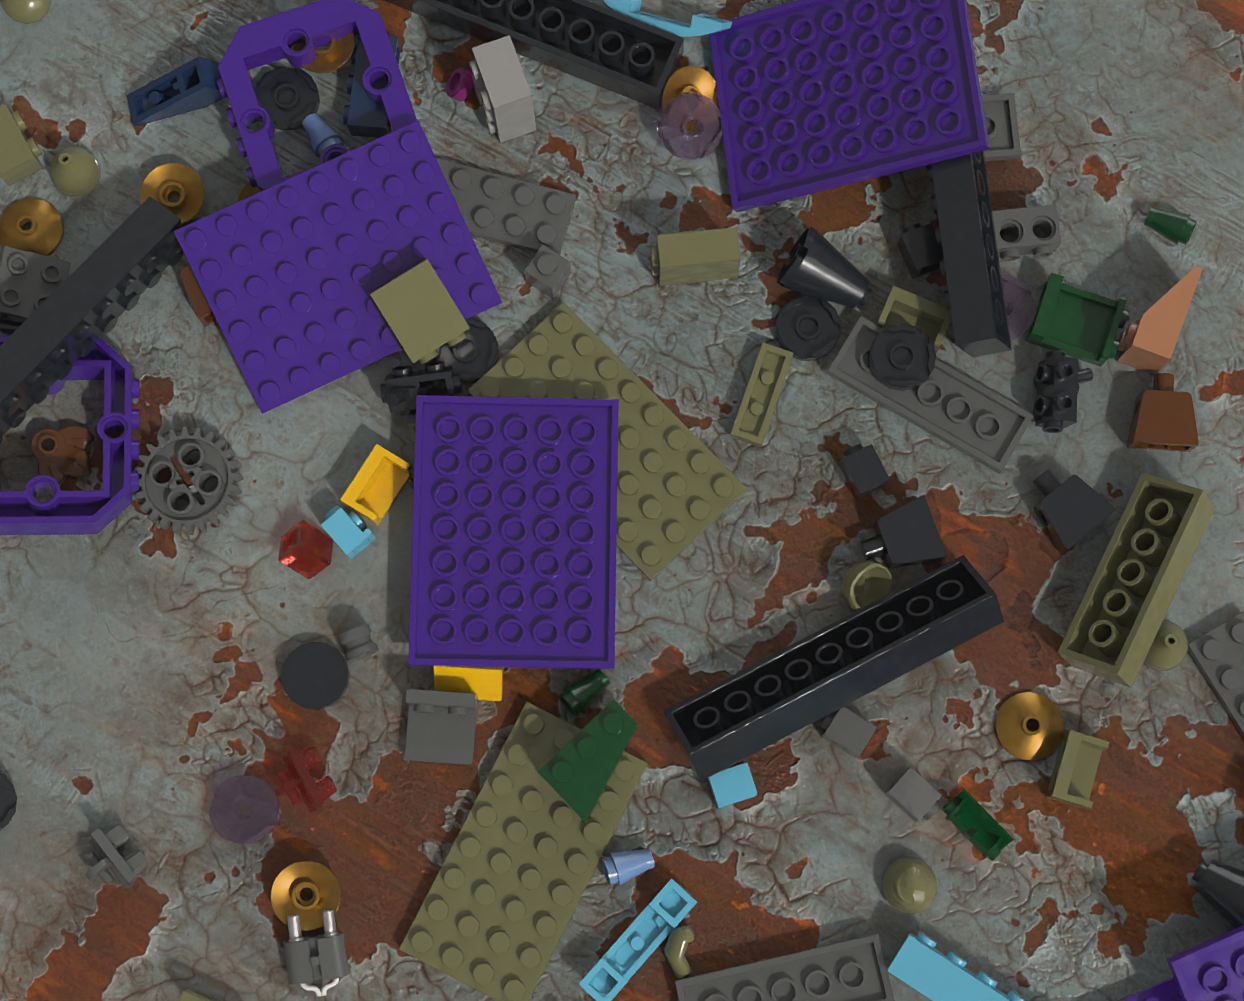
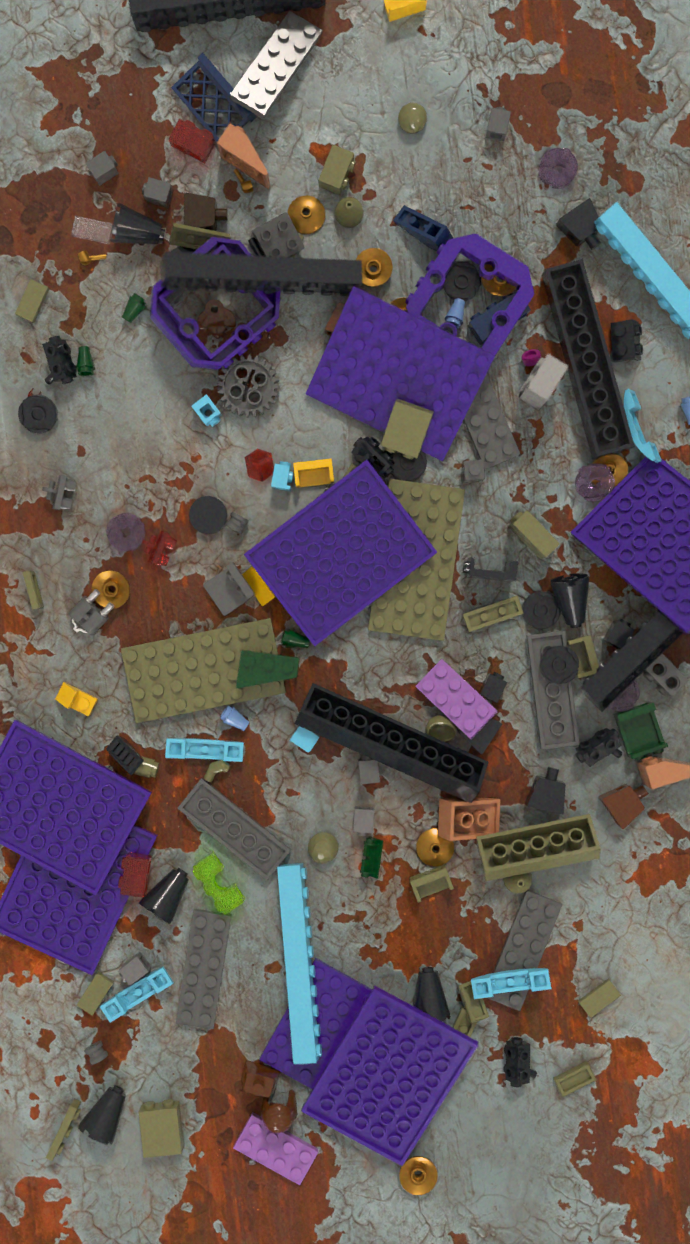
camera: 50 degrees right, 10 degrees up
none -> medium azure brick [192,394,222,427]
none -> medium lavender plate [415,659,498,739]
none -> nougat slope [438,797,500,841]
none -> black panel [463,557,518,582]

